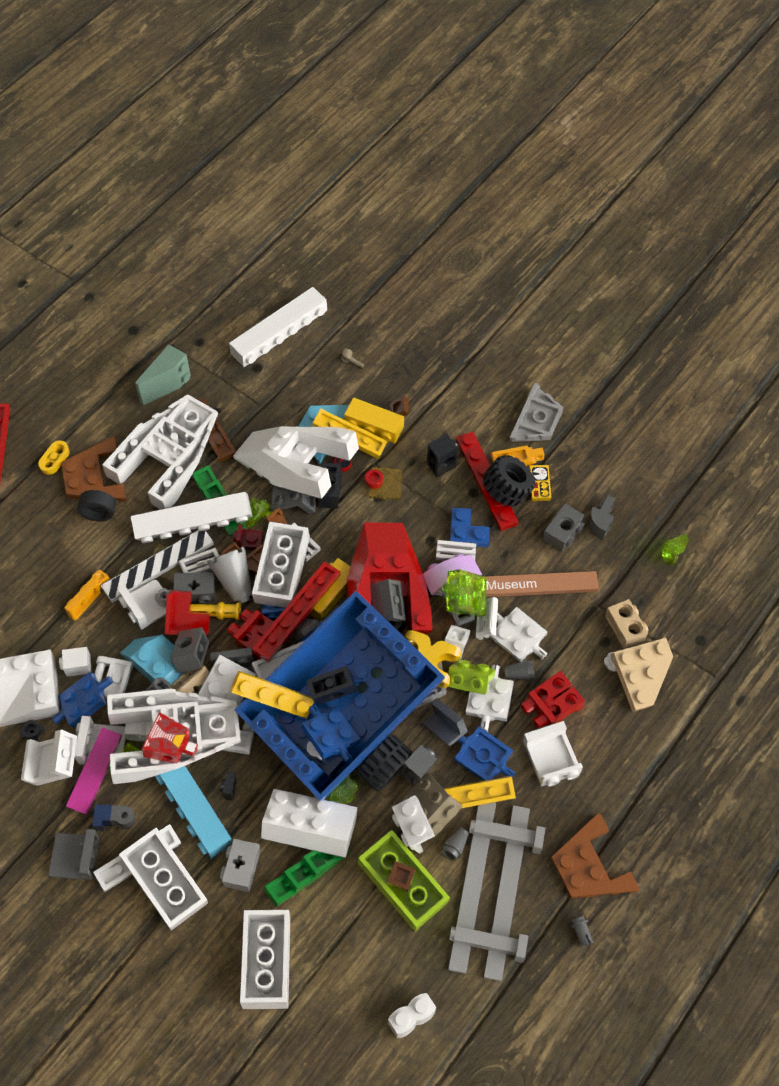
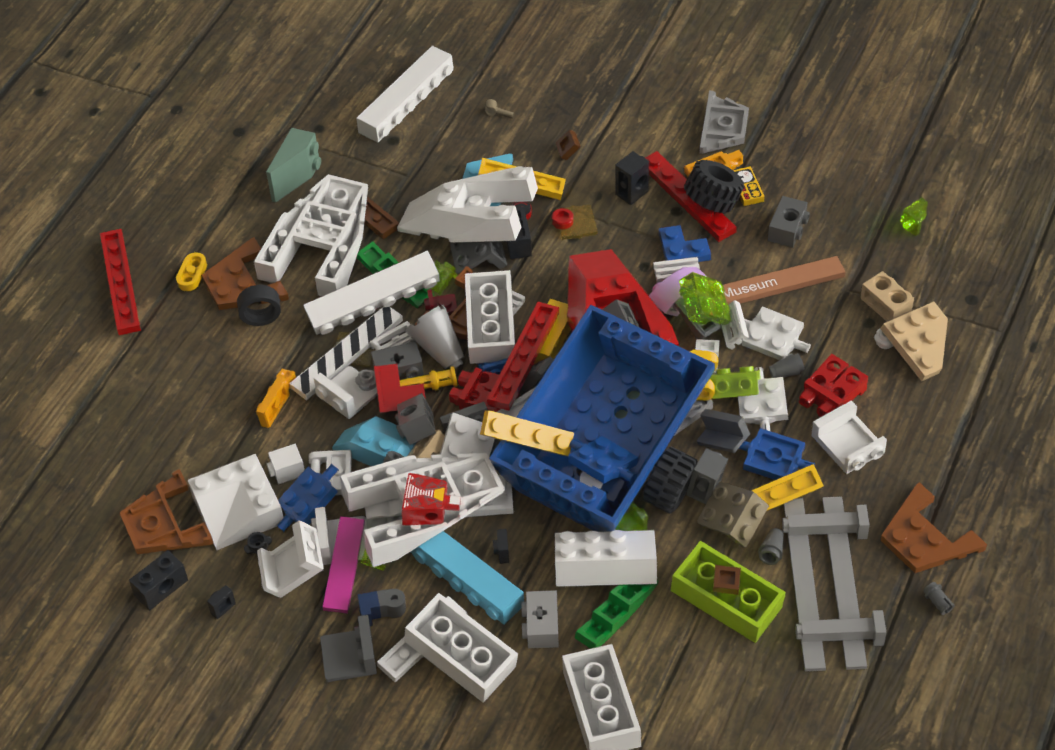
camera: 10 degrees left, 10 degrees down
black brick [307,666,357,706] -> none
yellow brick [344,397,404,443] -> none
white brick [388,993,436,1038] -> none
white bracket [392,795,435,853] -> none
dark grey brick [589,495,615,540] -> none

